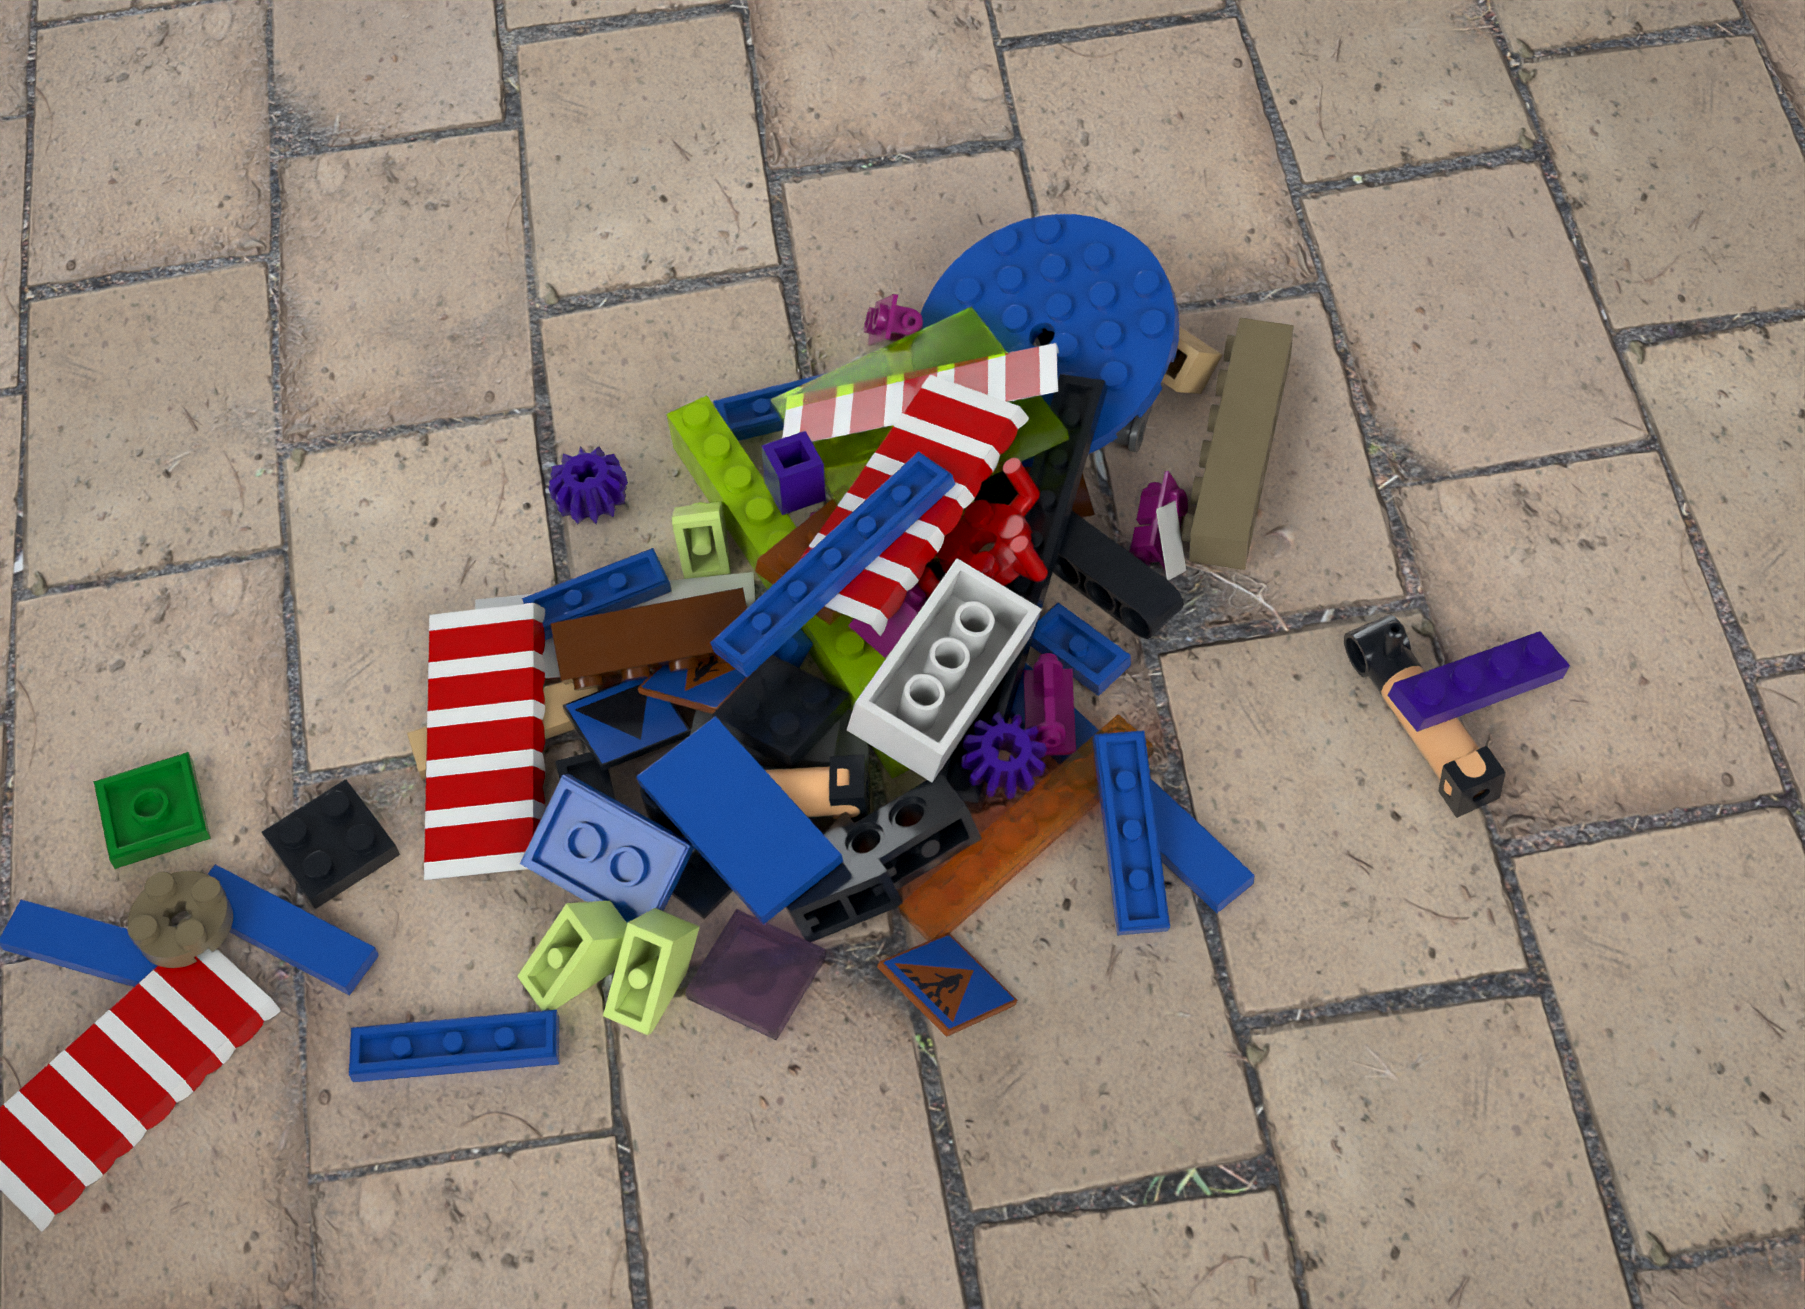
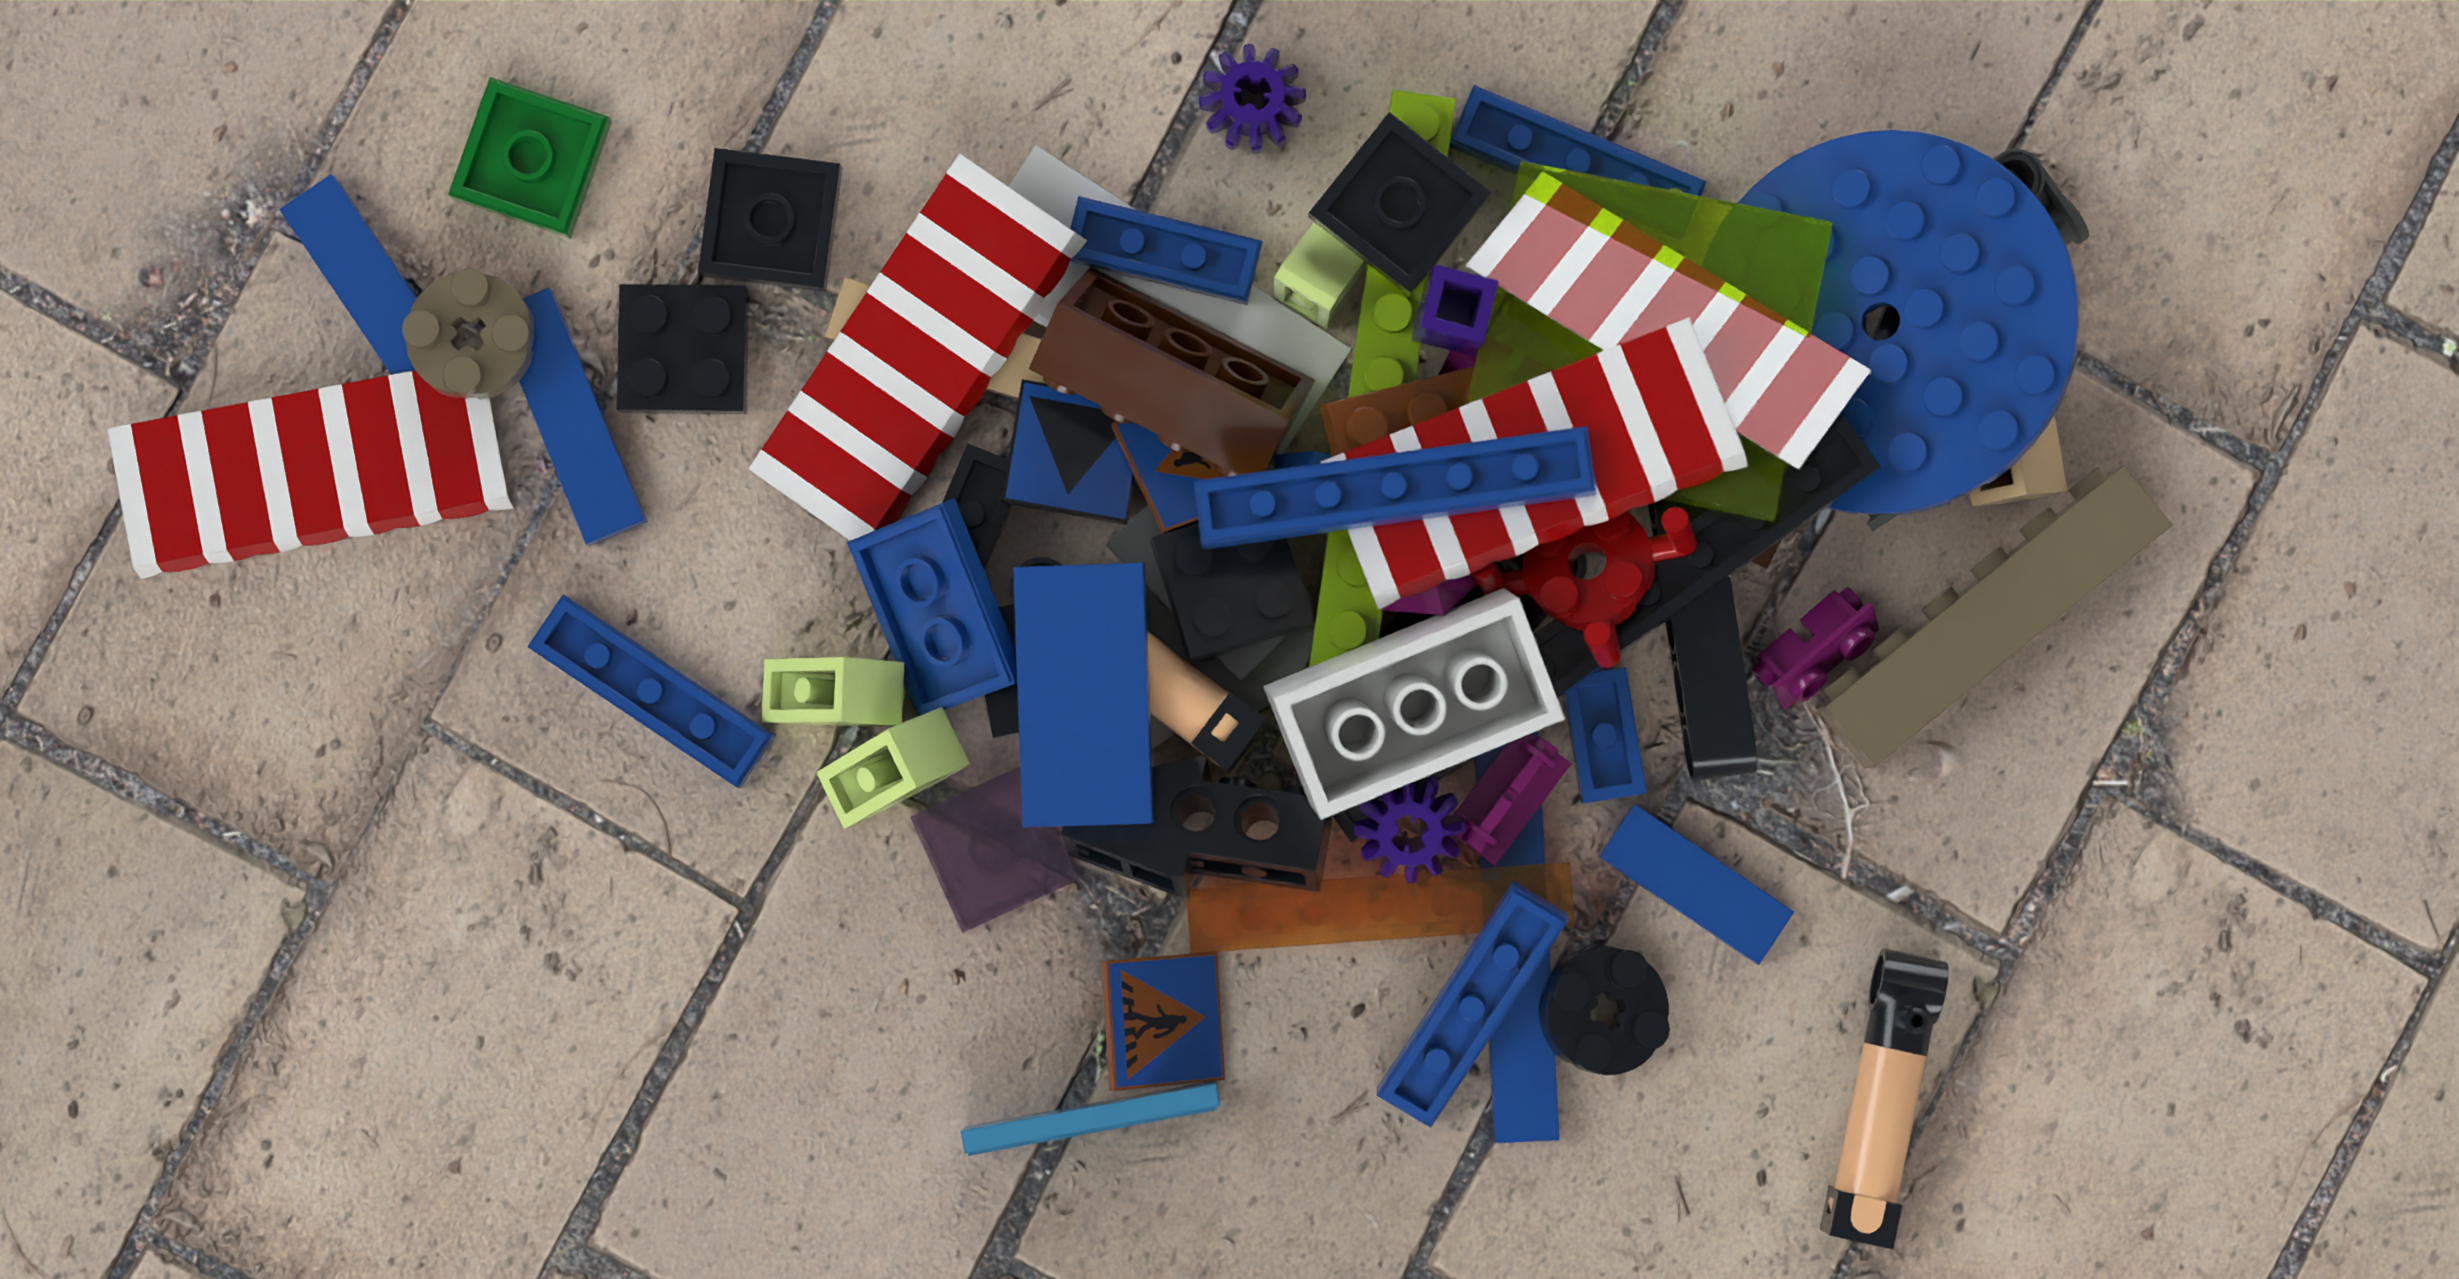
camera: 35 degrees right, 30 degrees up
magenta hinge [864,294,923,346] -> none
white sticker [1156,501,1186,580] -> none
dark purple plate [1387,631,1570,732] -> none
none -> black plate [698,148,843,292]
none -> dark azure tile [961,1081,1220,1156]
none -> black plate [1308,112,1491,297]
none -> black plate [1539,946,1670,1075]
none -> blue tile [1597,804,1794,965]

